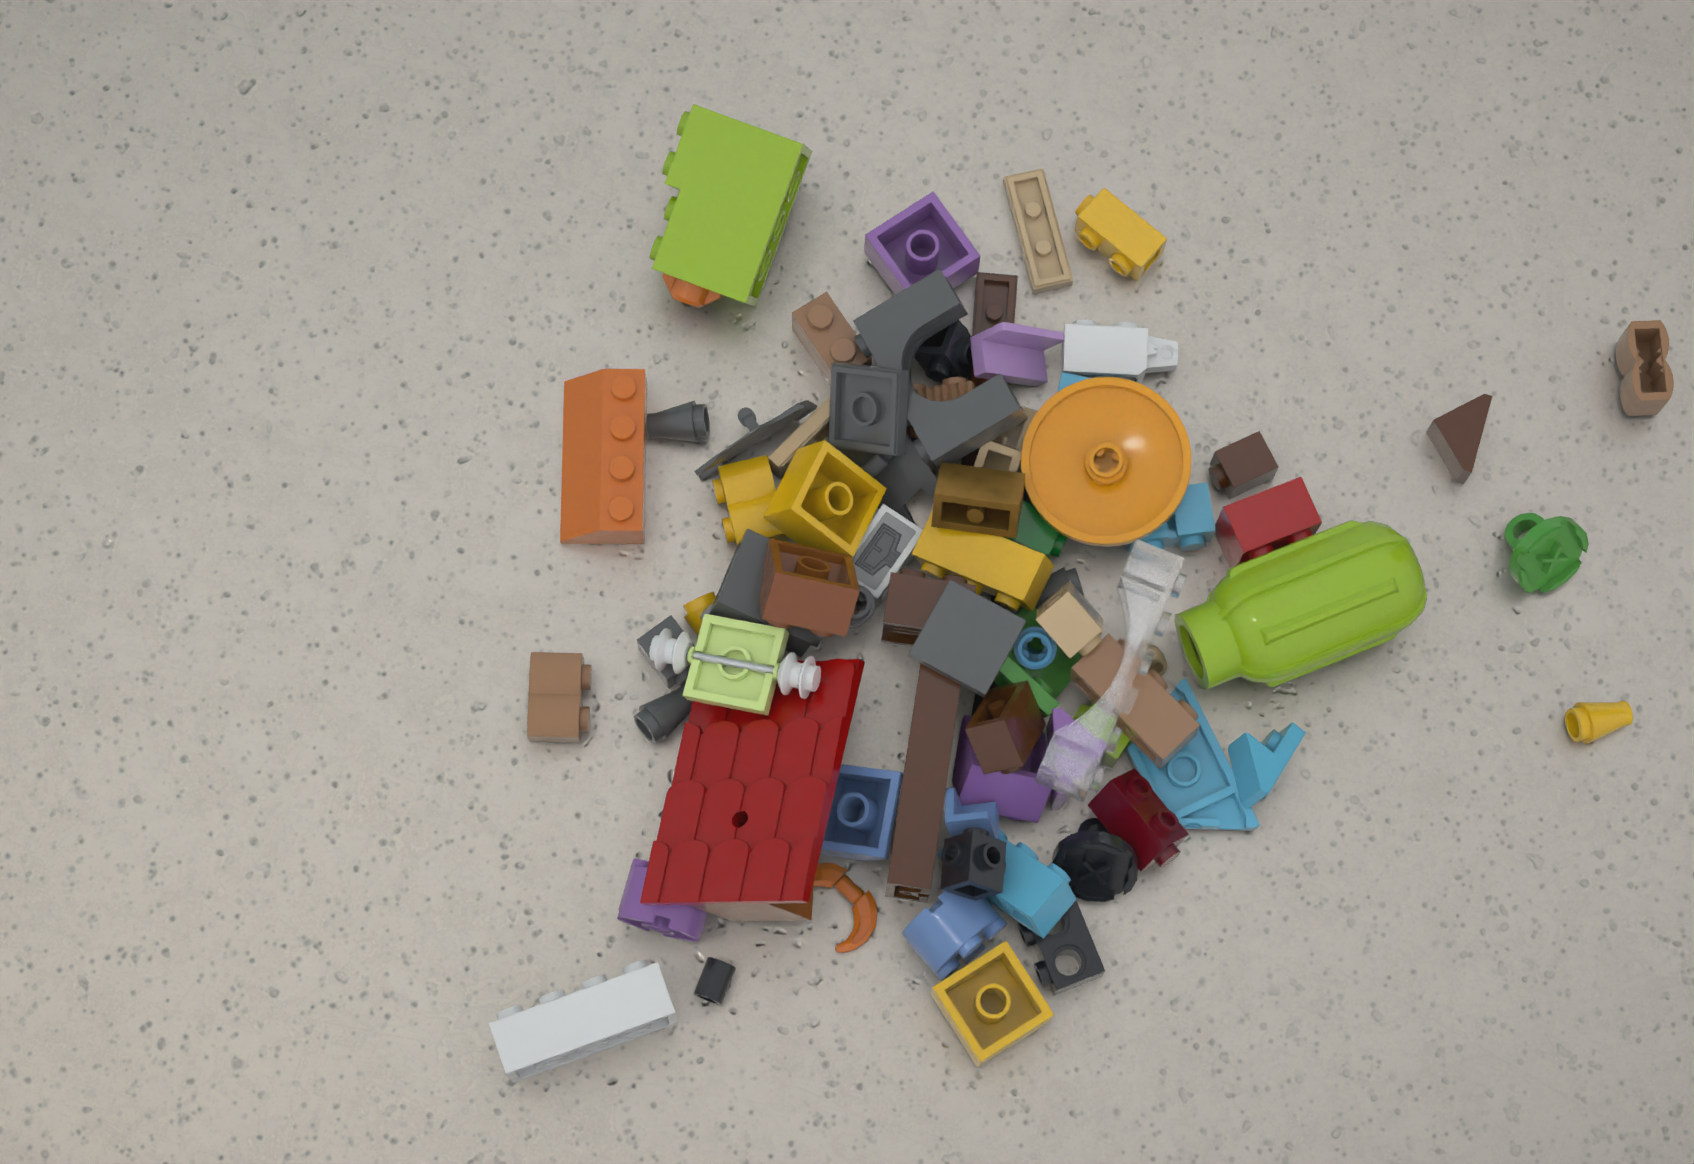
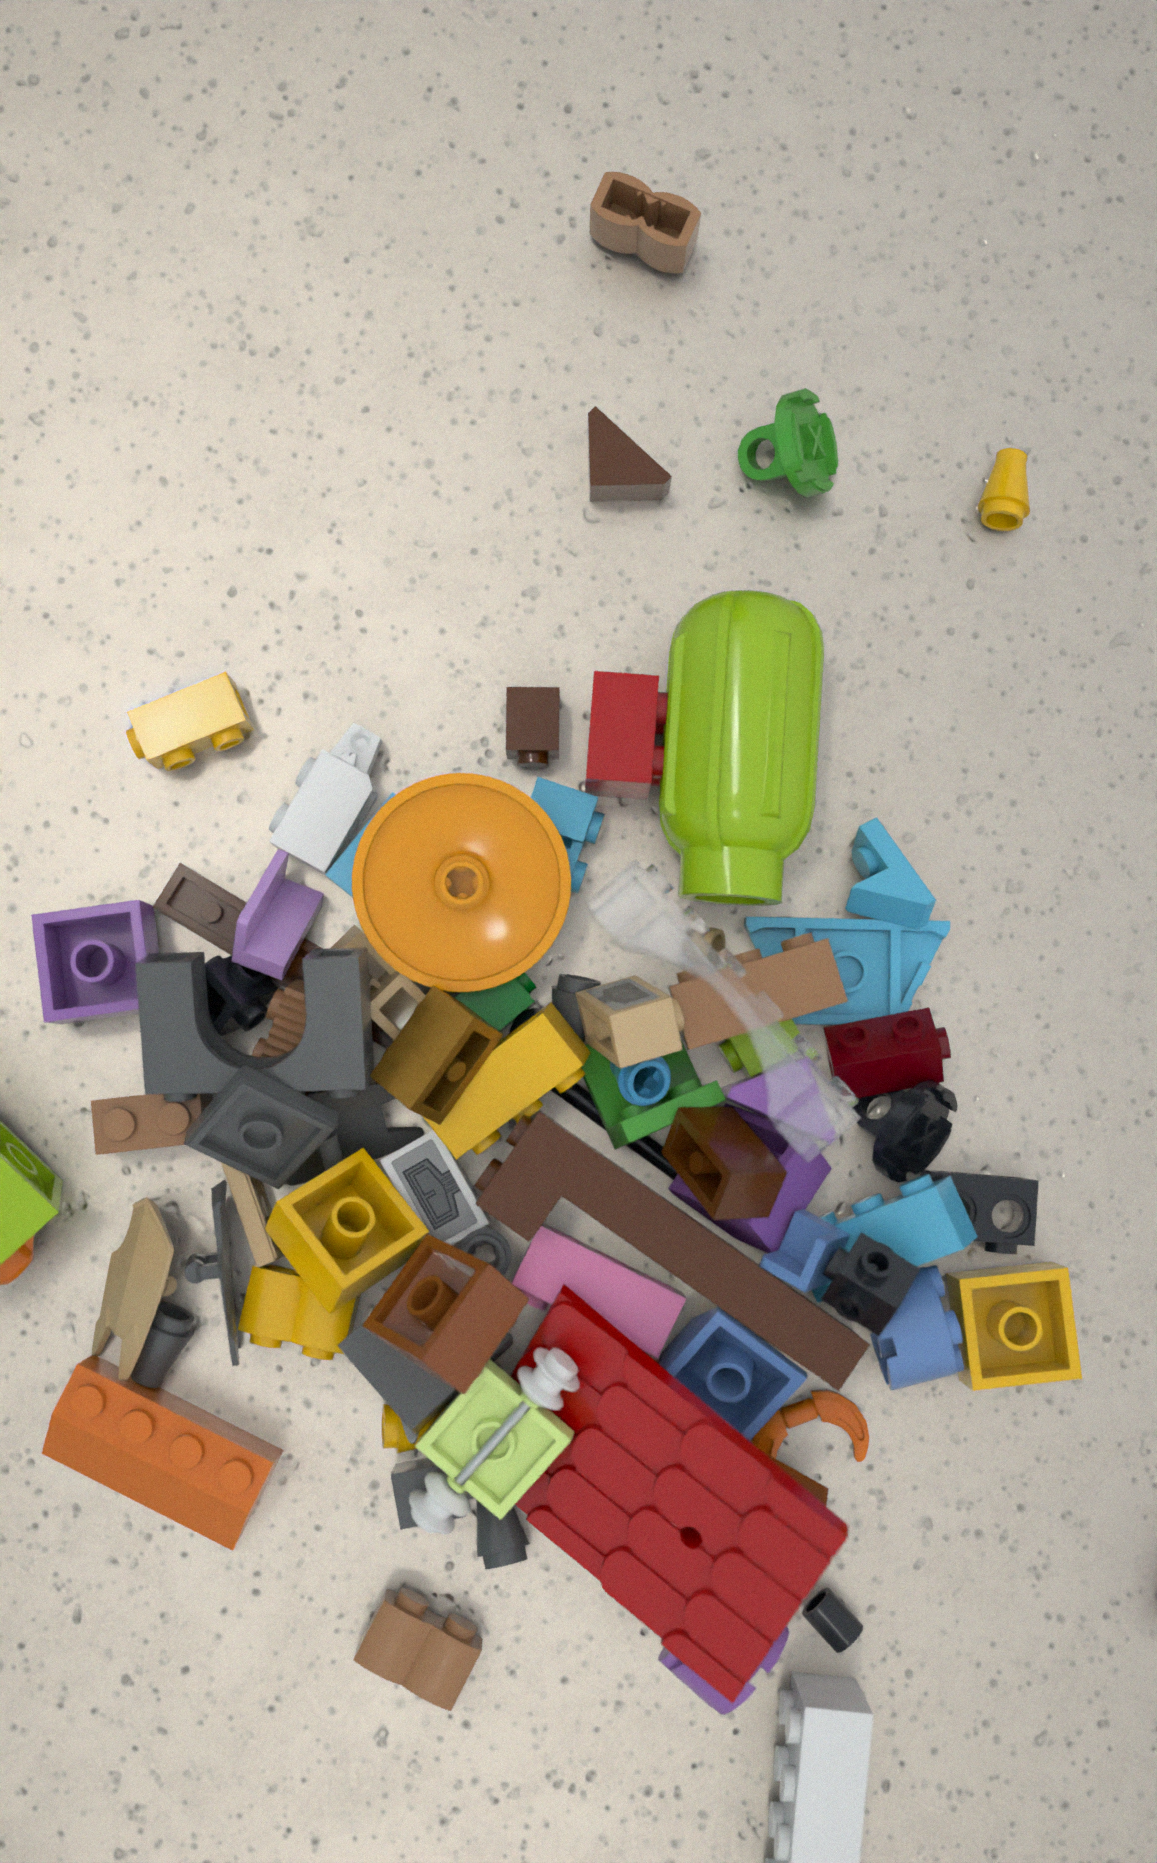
camera: 65 degrees left, 10 degrees up
dark grey tile [908,580,1026,698] -> none
tan tile [1003,168,1073,294] -> none
none -> tan shield [92,1197,177,1380]
none -> bright pink brick [511,1223,687,1358]

